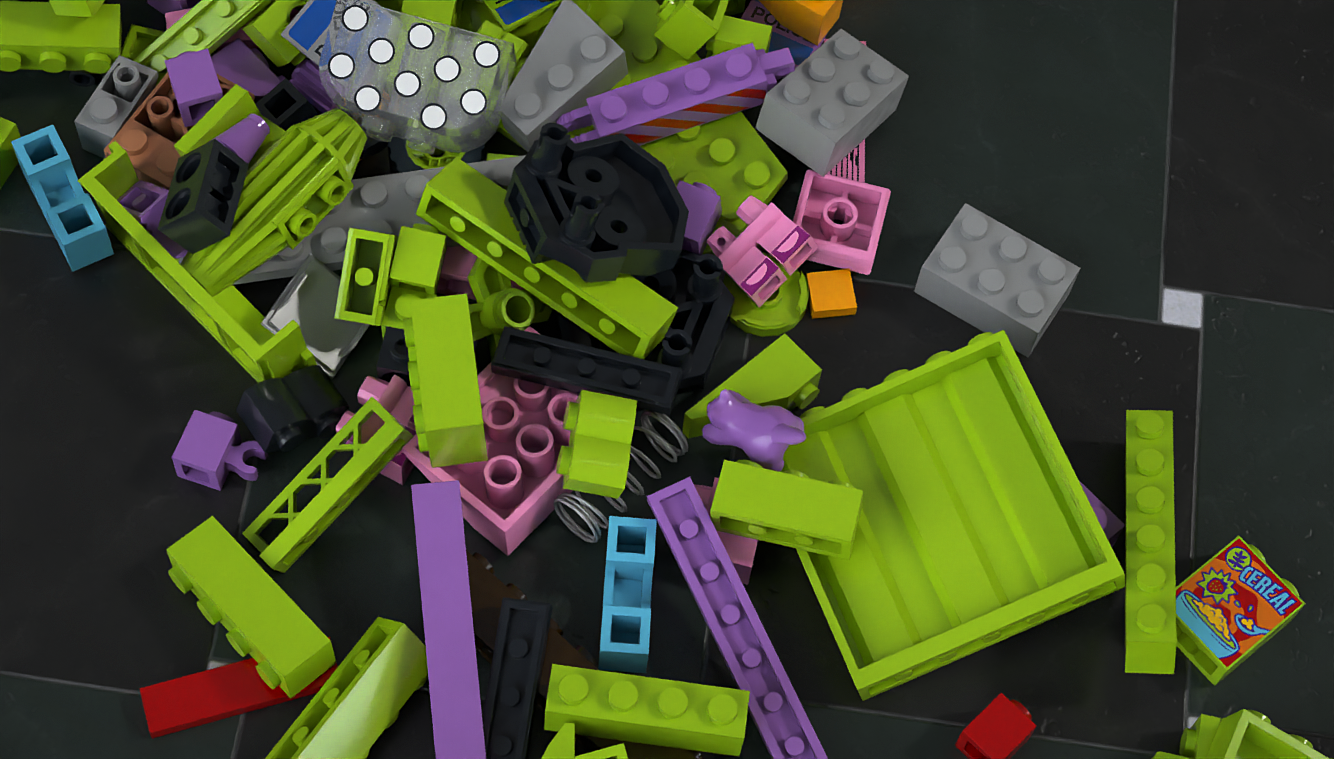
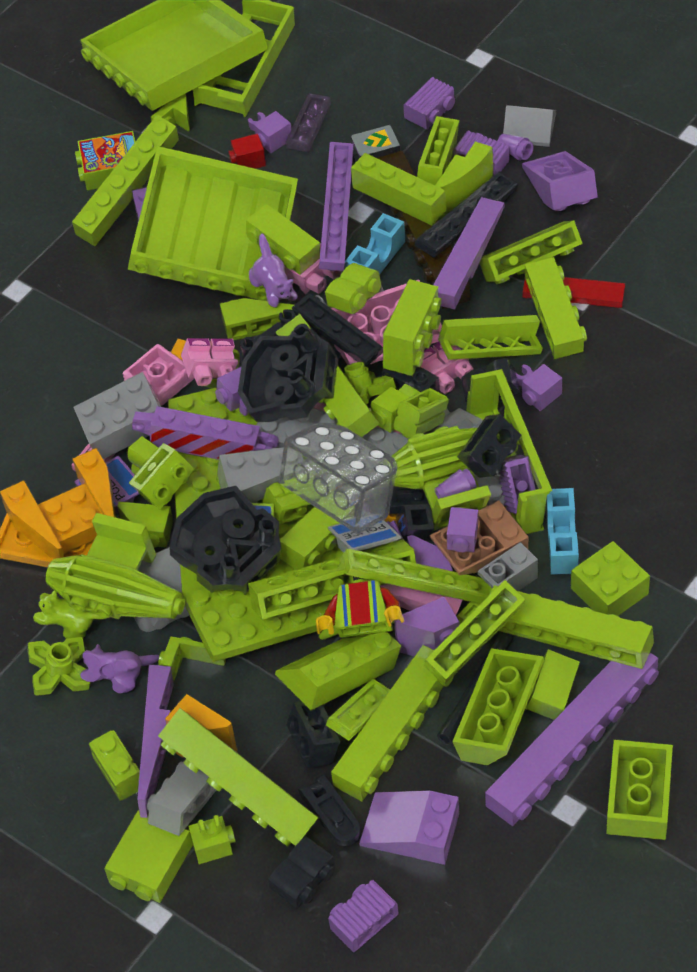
camera: 140 degrees left, 10 degrees down
light grey brick [914,203,1081,357] -> none

